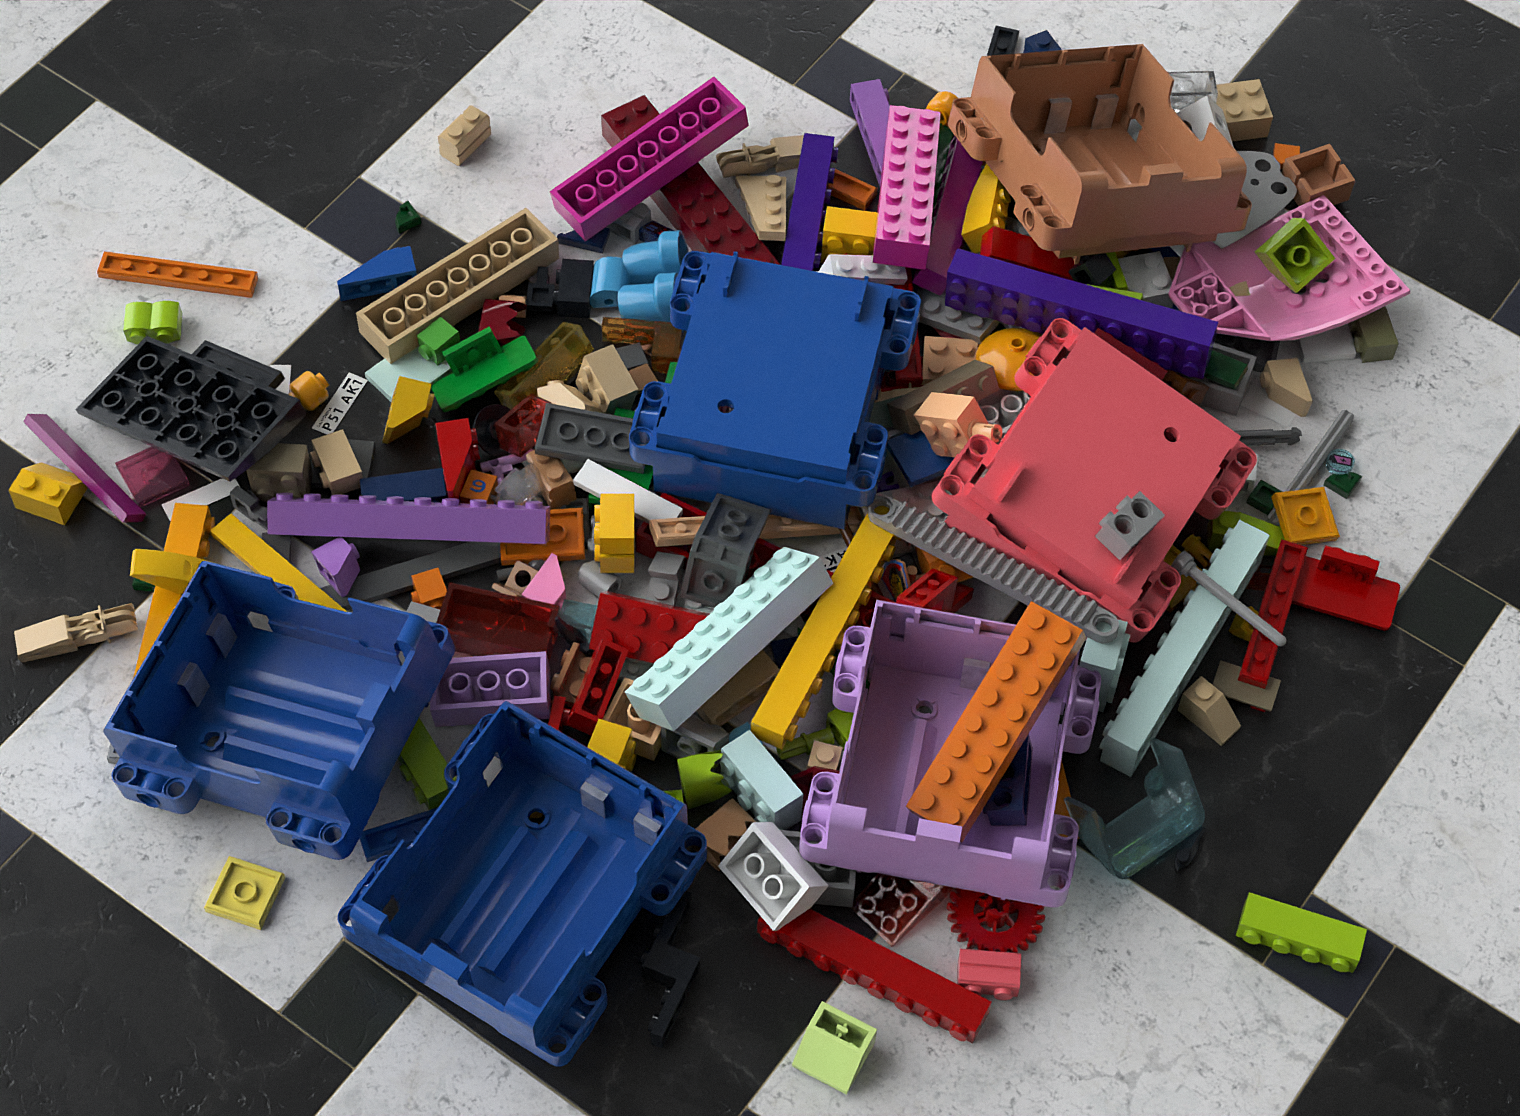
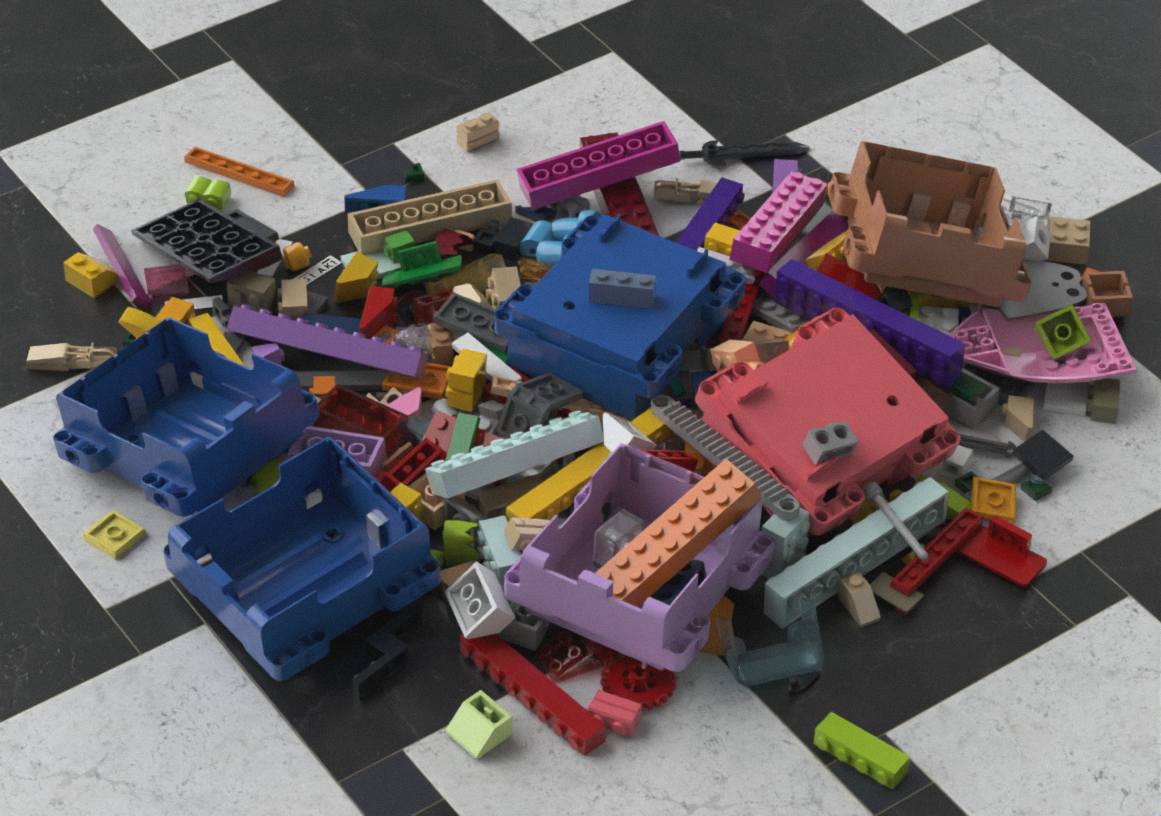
camera: 20 degrees right, 15 degrees down
tan wing [735,175,786,241] -> none
none -> green tile [445,413,481,461]
none -> tan brick [504,517,550,551]
none -> sand blue brick [589,269,656,309]
none -> clear brick [593,509,645,569]
none -> white slope [603,412,656,454]
none -> black sword [679,140,810,166]
none -> black tile [1012,430,1074,481]

